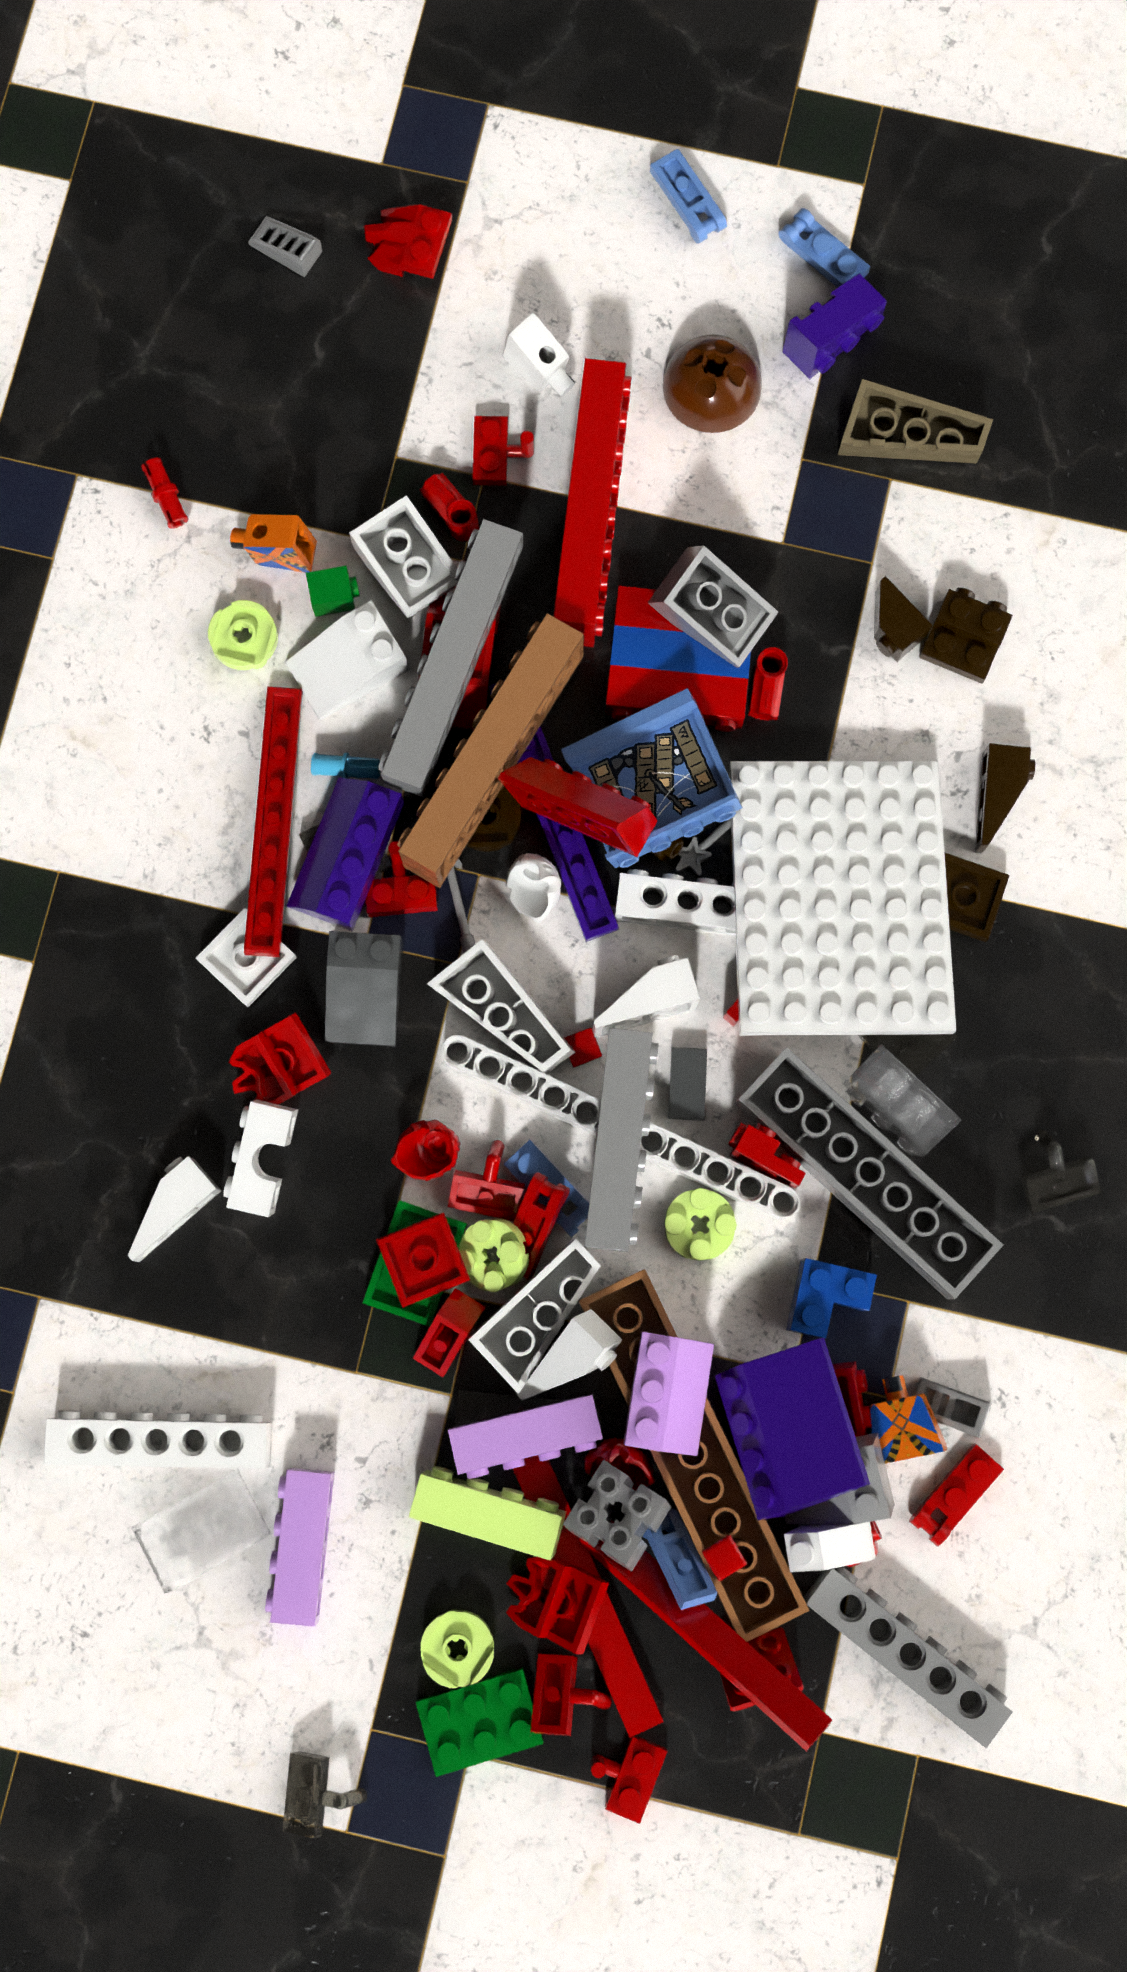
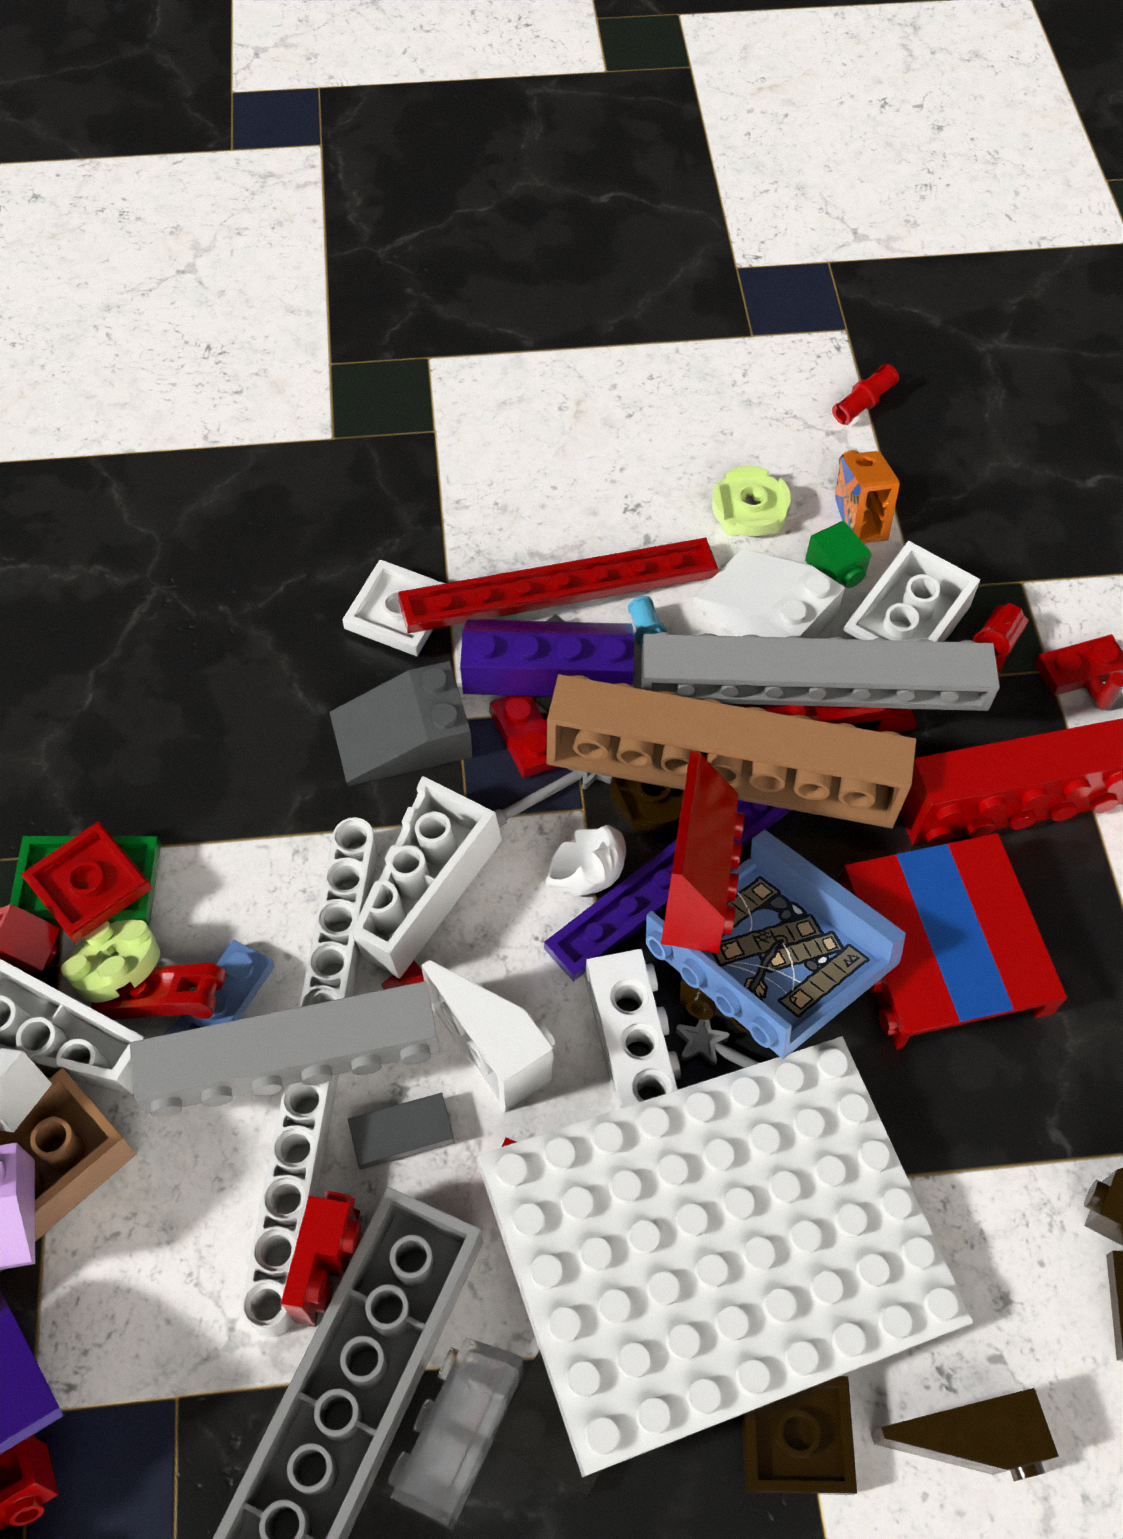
camera: 70 degrees right, 20 degrees down
white slope [128,1156,221,1262] -> none
white arch [223,1100,298,1217] -> none
red plate [229,1012,331,1105] -> none
red hair [391,1119,461,1181] -> none
red plate [448,1140,525,1221] -> none
light grey slope [648,545,778,667] -> none
yellowish green plate [664,1188,737,1261] -> none
red piece [748,647,788,721] -> none
blue brick [786,1258,877,1338] -> none

